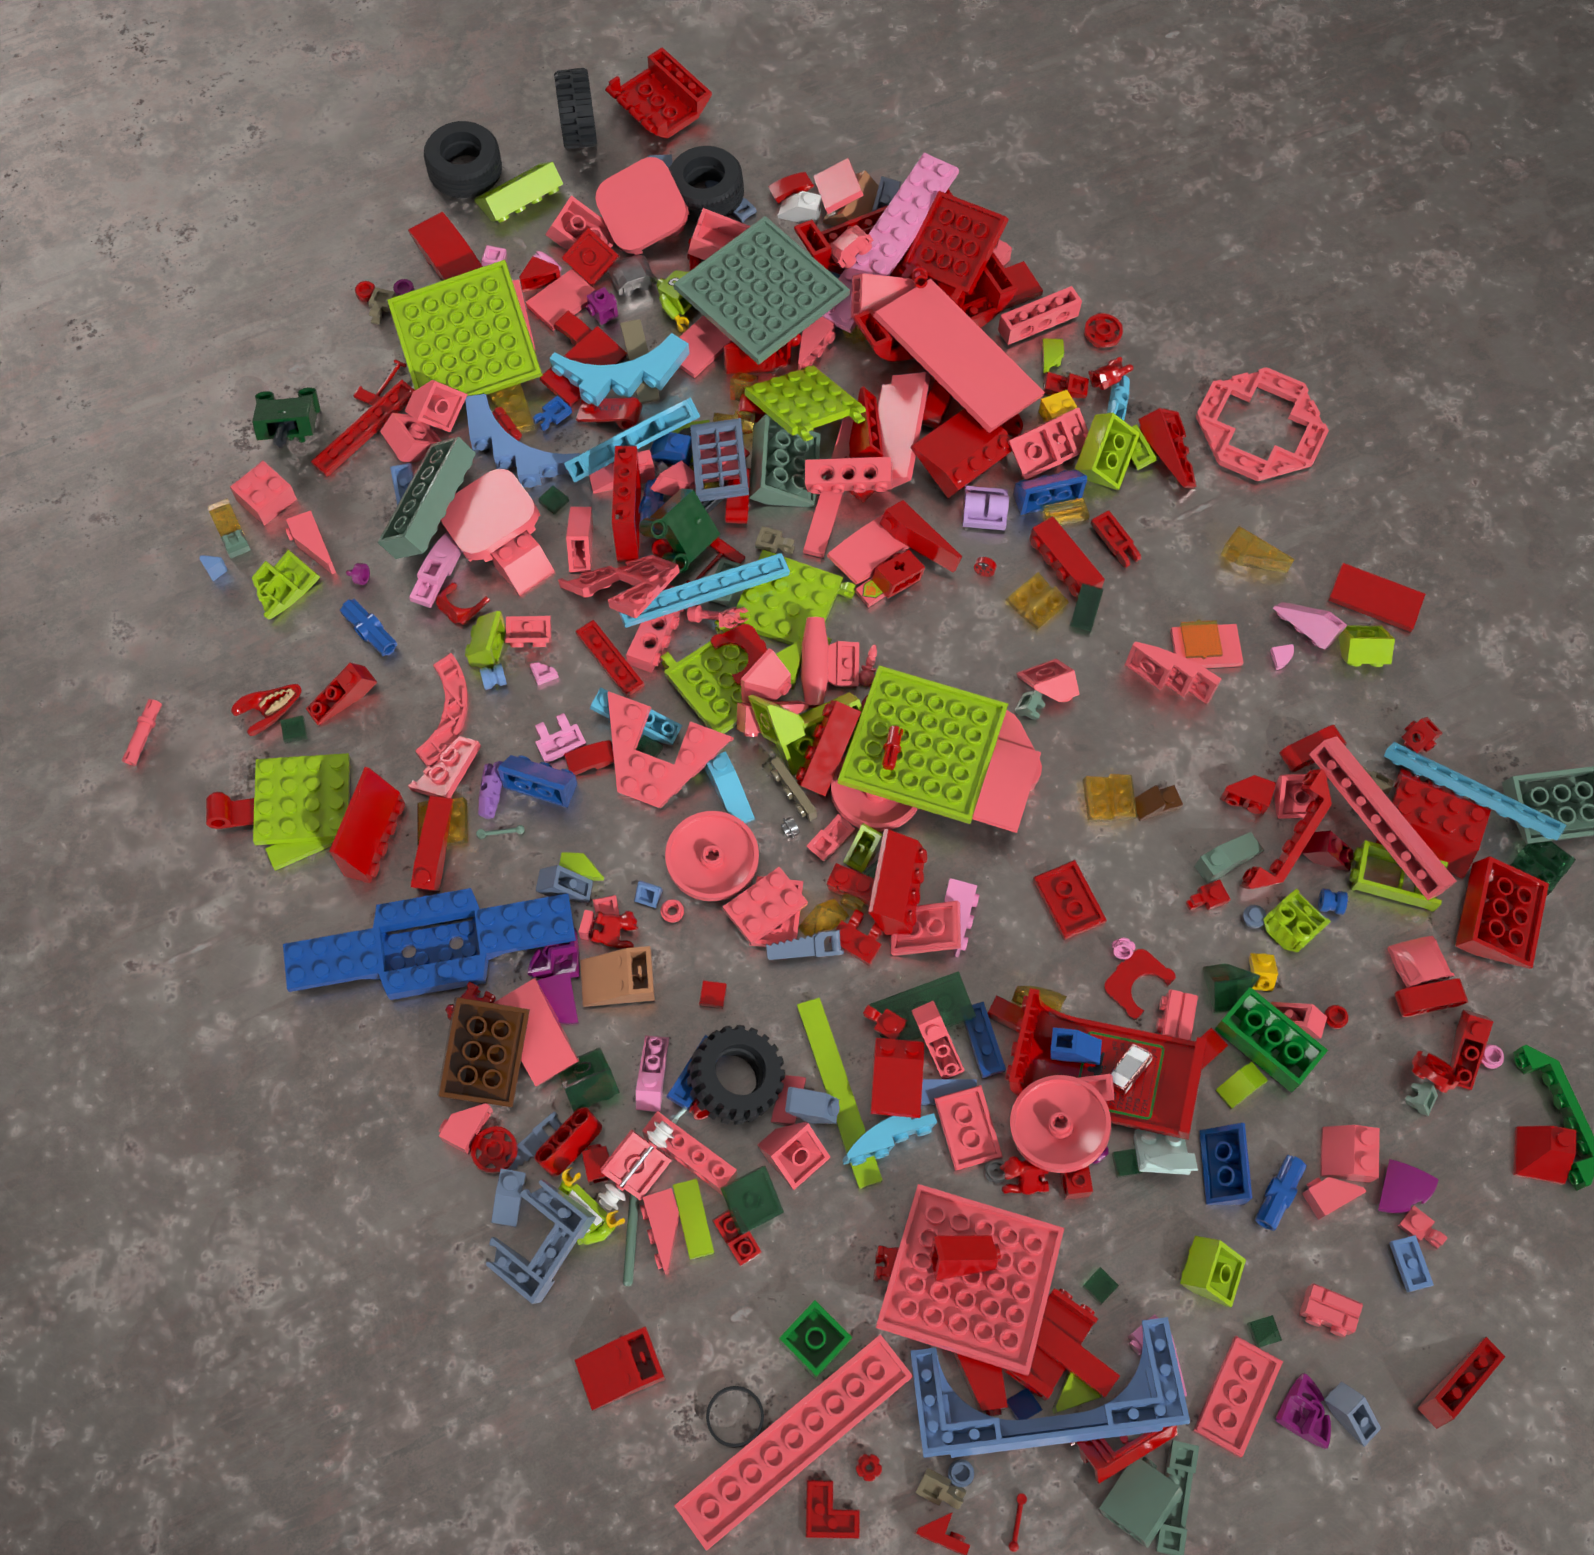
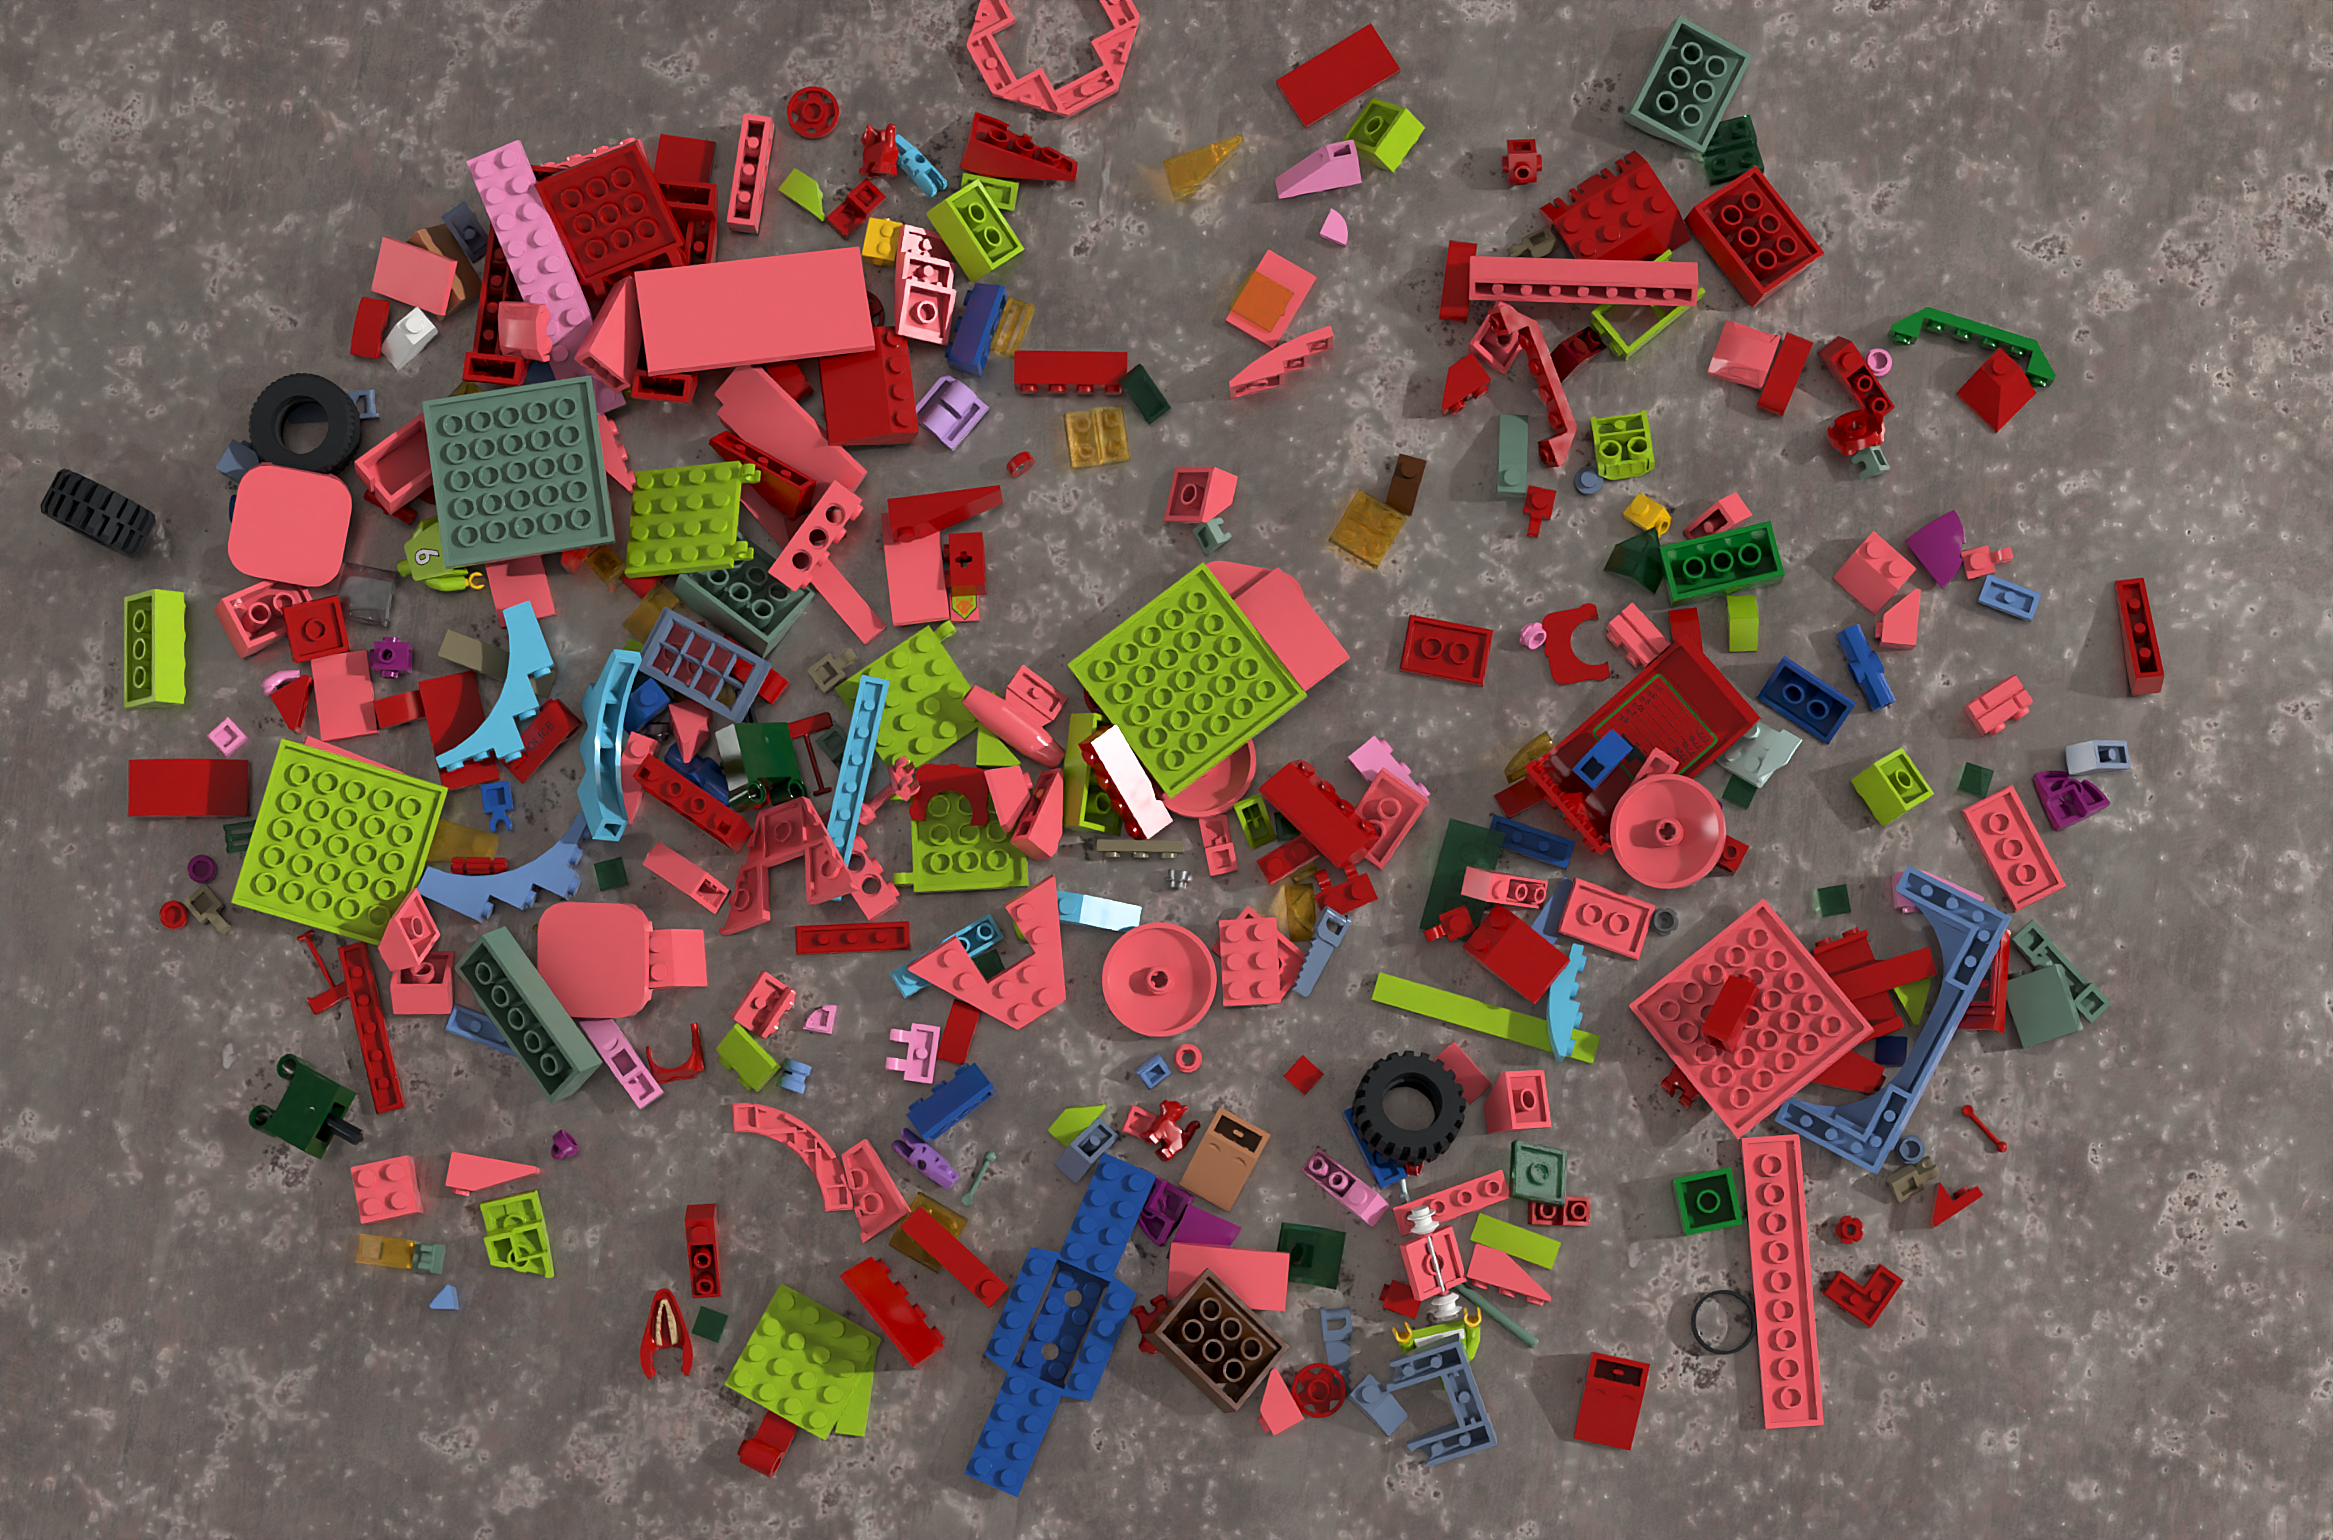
camera: 45 degrees left, 15 degrees up
coral pin [122,699,162,766] -> none
blue piece [340,599,397,656] -> none
black tyre [424,121,502,199] -> none
red beam [535,1107,602,1177] -> none
coral tile [578,910,595,941] -> none
red slope [605,47,712,138] -> none
lime slope [748,695,805,747] -> none
sand blue slope [785,1087,839,1124] -> none
coral bar [859,644,877,687] -> none
red axle [882,726,903,770] -> none
red axle [912,263,928,288] -> none
red animal [1000,1156,1049,1195] -> none
red hinge [1090,510,1141,568] -> none
slope [1109,1043,1154,1096] -> none
blue wheel [1318,888,1348,915] -> none
red plate [1324,1005,1348,1029] -> none
medium azure plate [1384,742,1567,841] -> none

